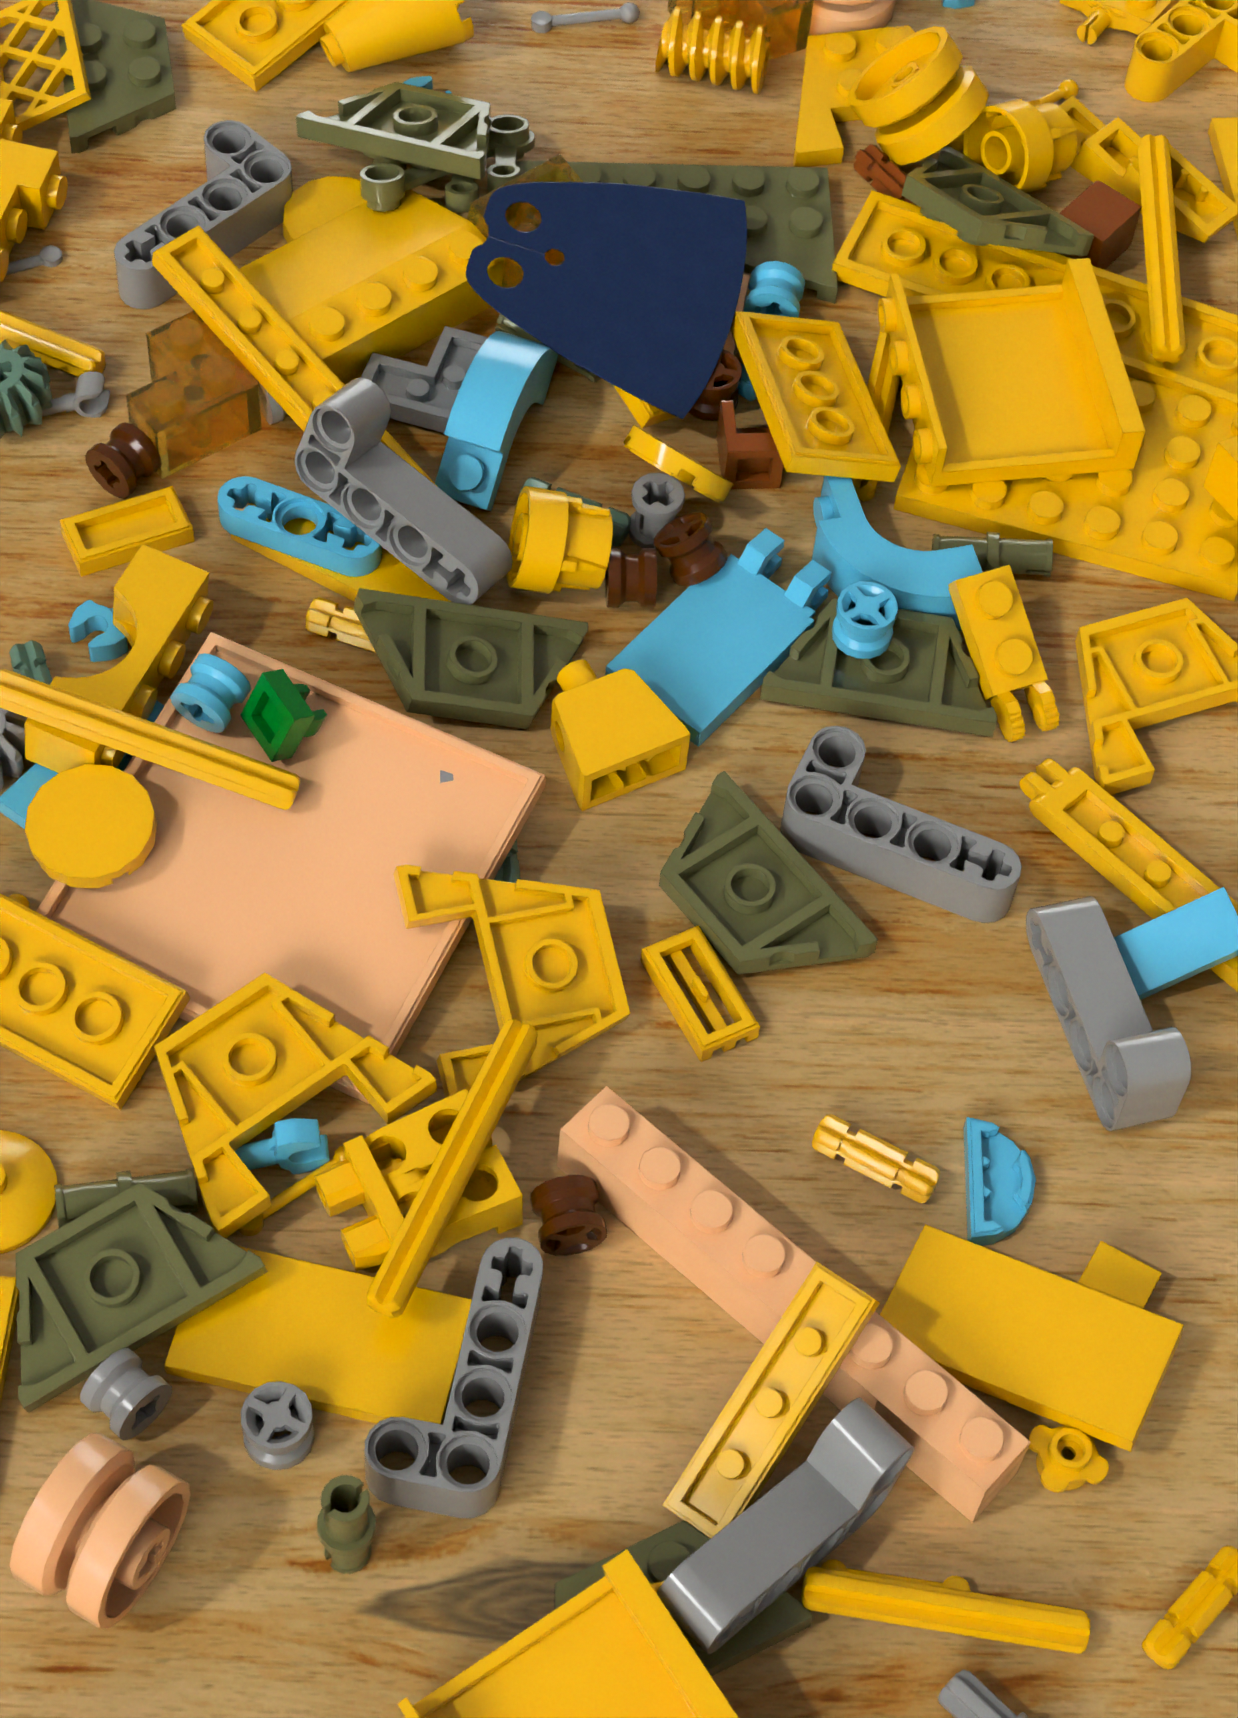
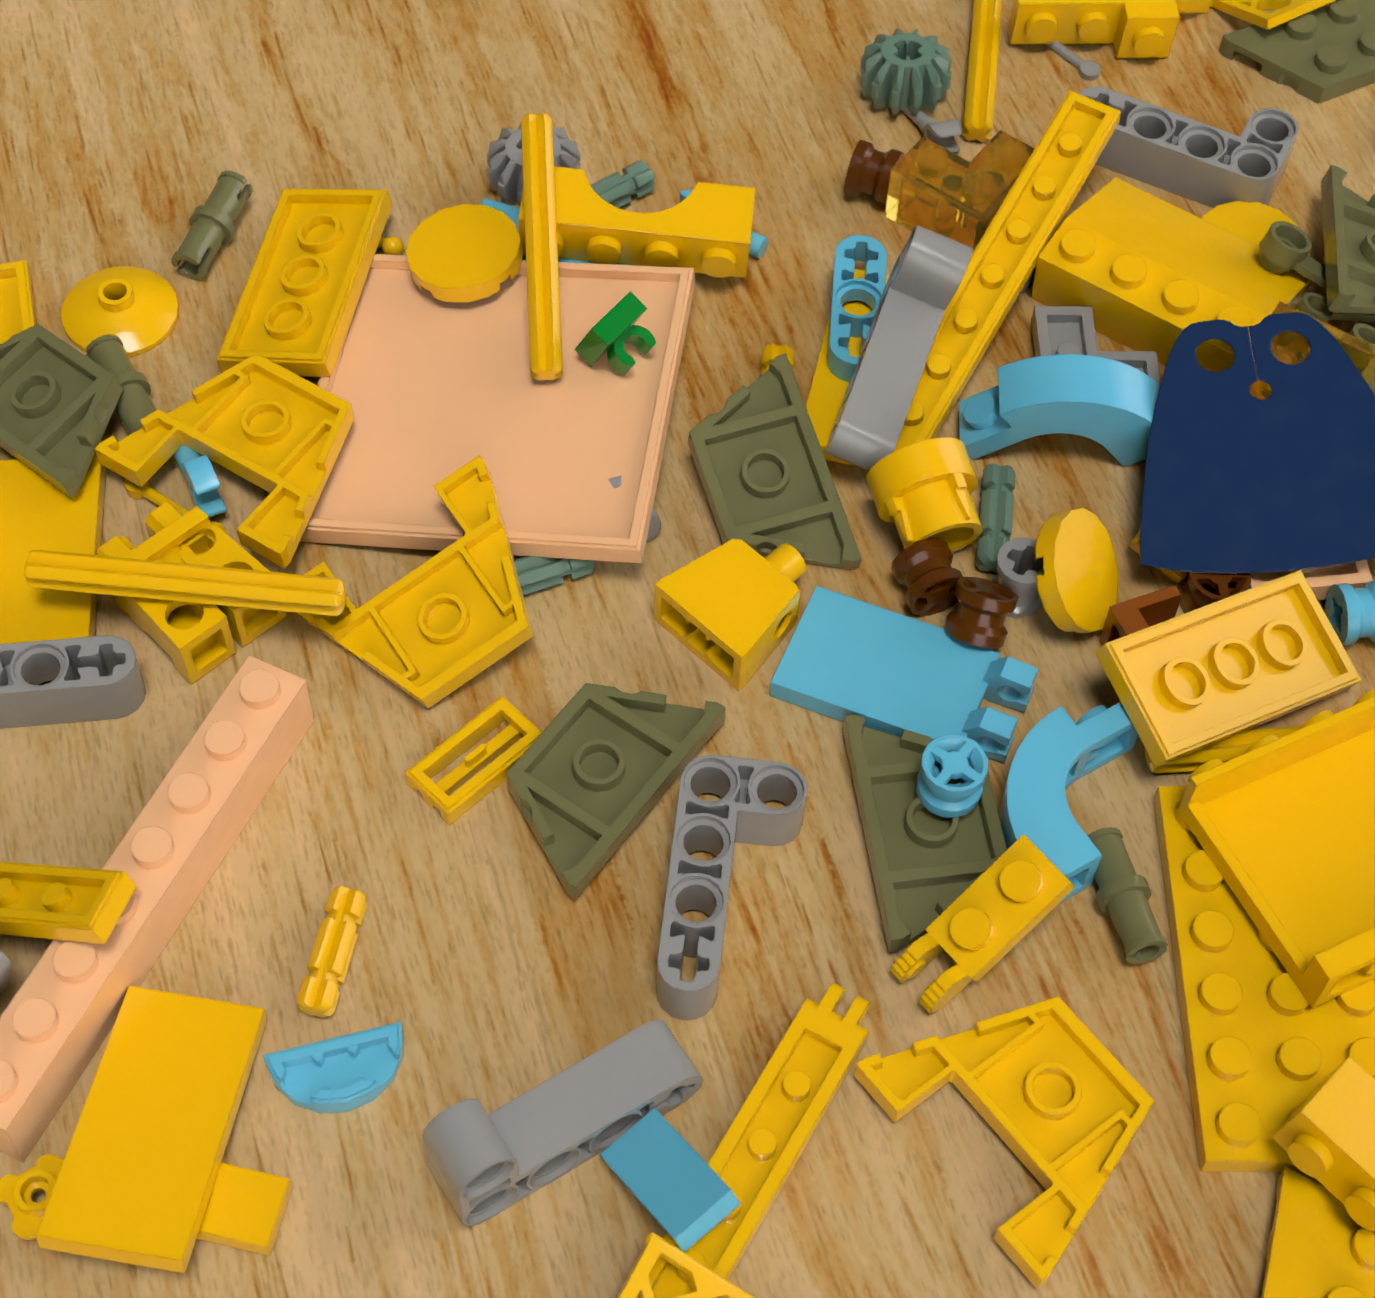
camera: 75 degrees right, 0 degrees up
yellow tile [59,486,195,577] -> none
medium azure wheel [170,653,251,733] -> none
reddish brown wheel [530,1175,607,1256] -> none

